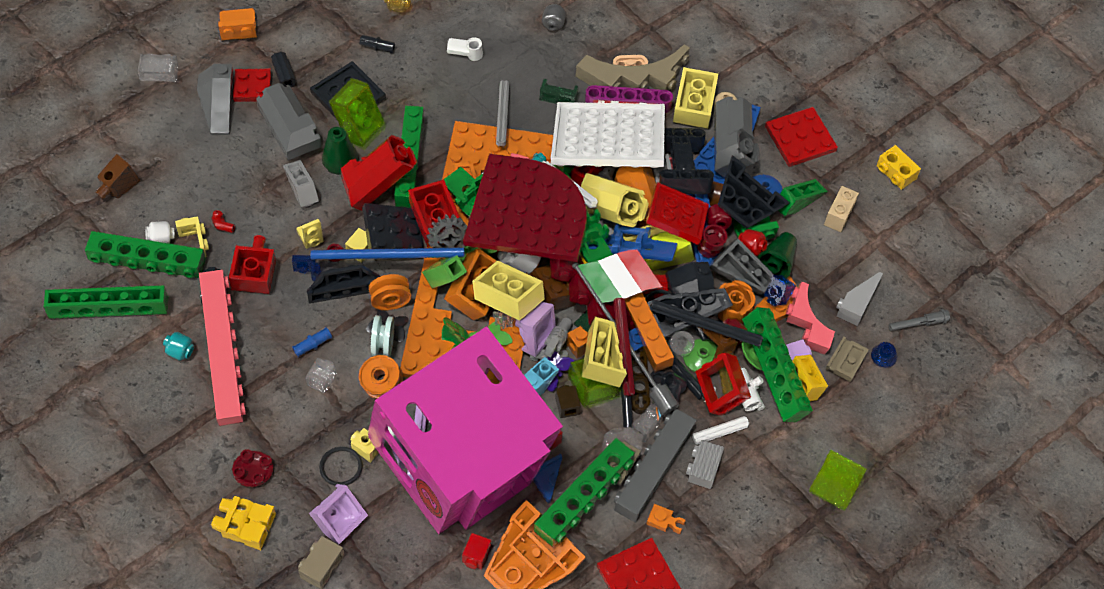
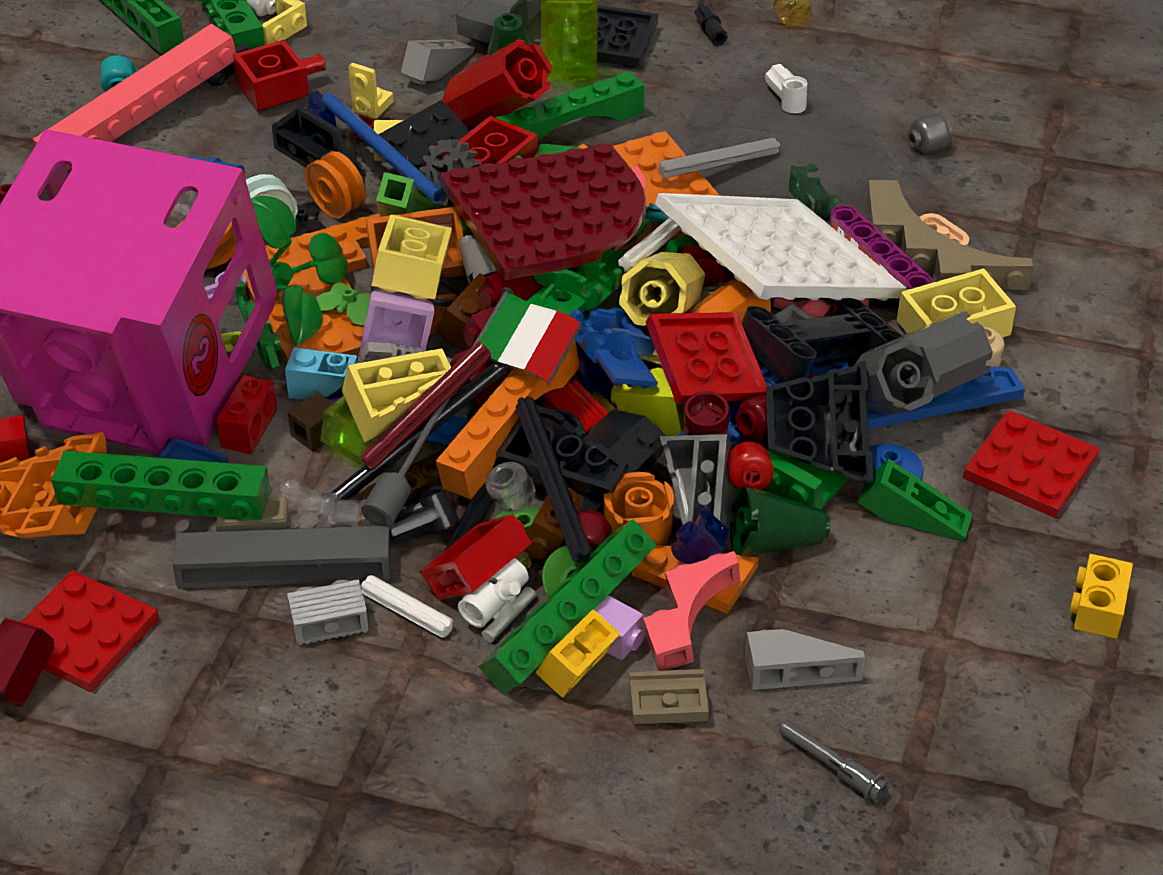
camera: 60 degrees right, 15 degrees down
red arm [211,210,235,233] -> none
orange plate [646,504,685,534] -> none
clear neon green bracket [809,450,867,510] -> none
tan brick [824,186,859,232] -> none
clear blue cone [871,342,898,367] -> none

